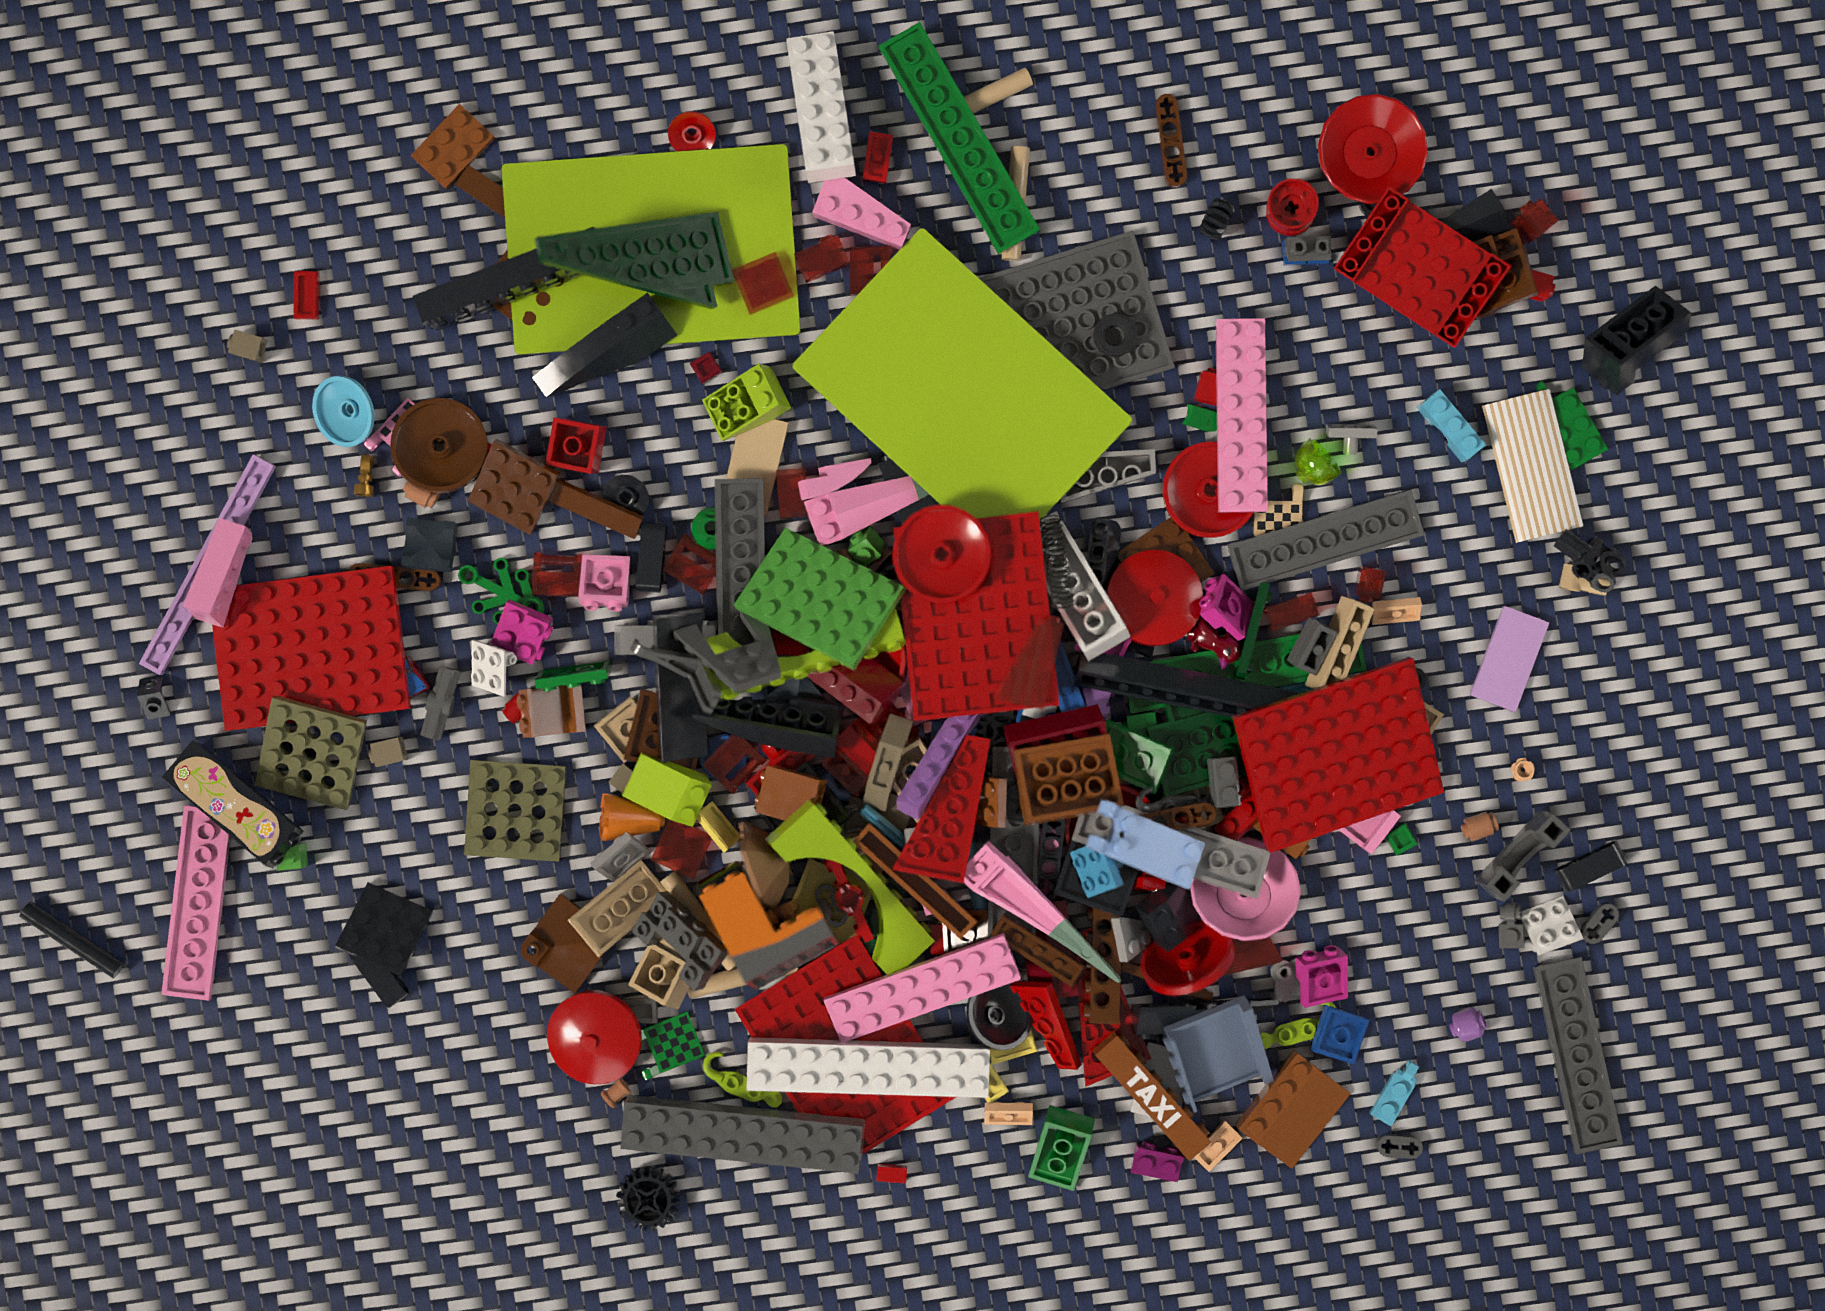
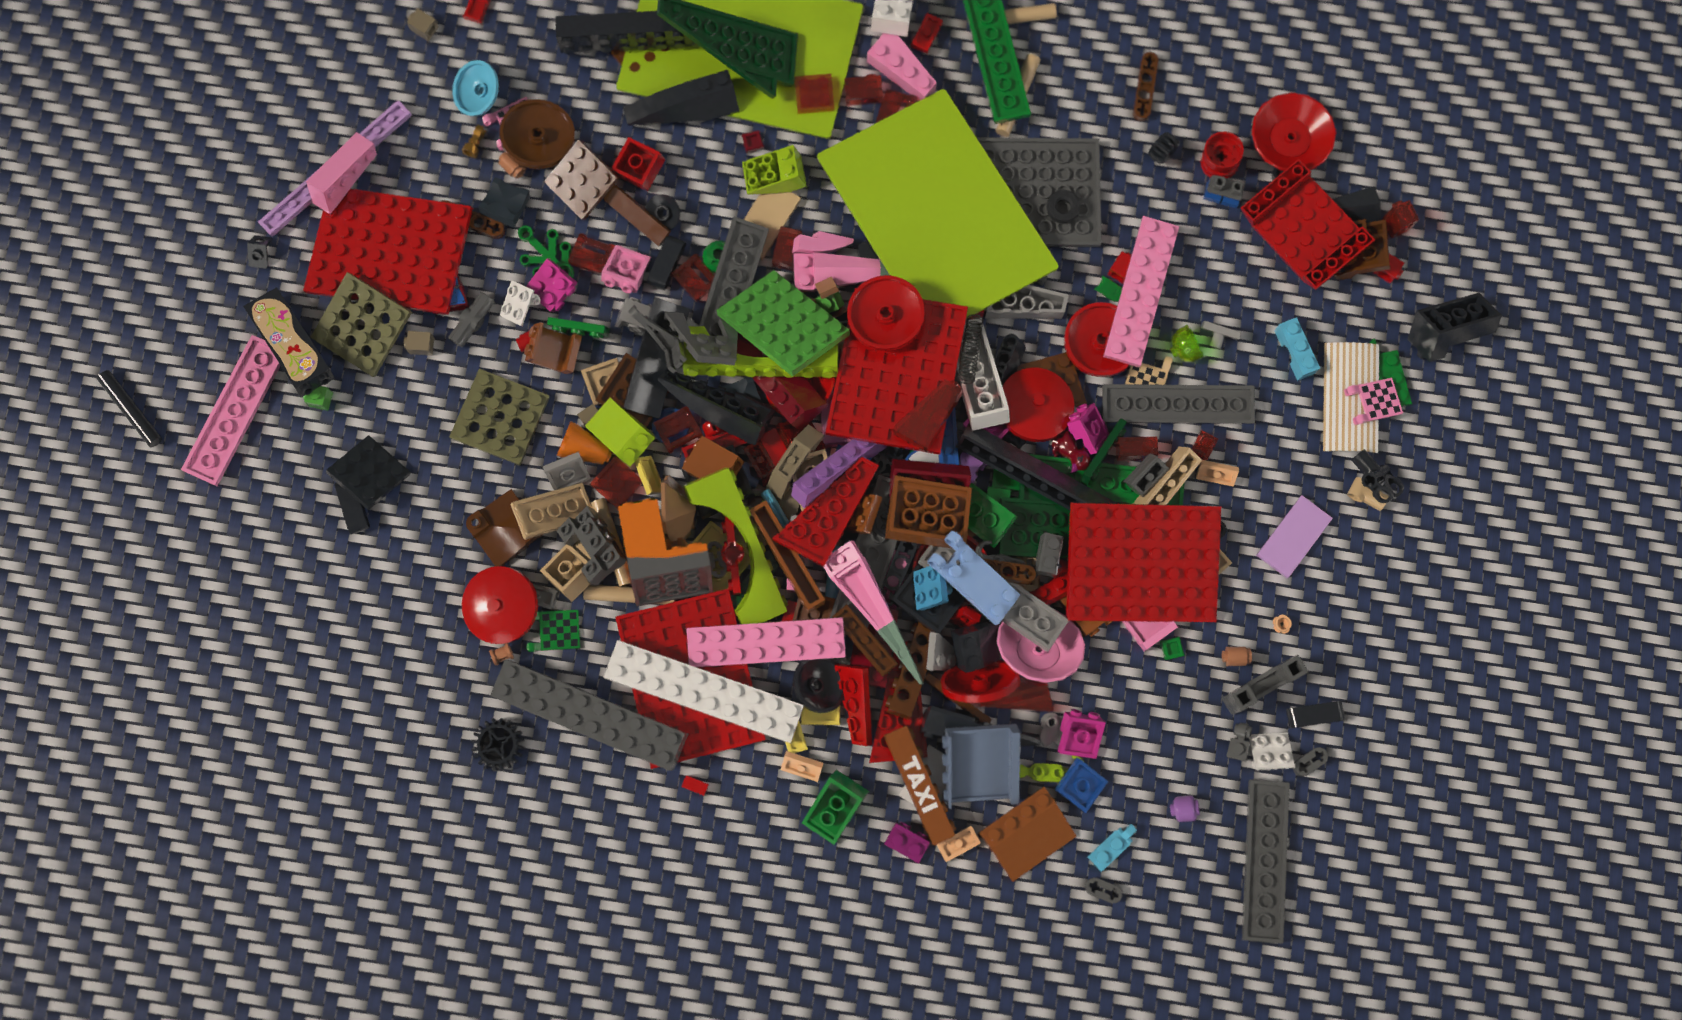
camera: 20 degrees right, 10 degrees down
lime piece [703,1051,783,1107] -> none
none -> medium nougat tile [815,276,839,299]
none -> bright pink flag [1344,378,1403,425]

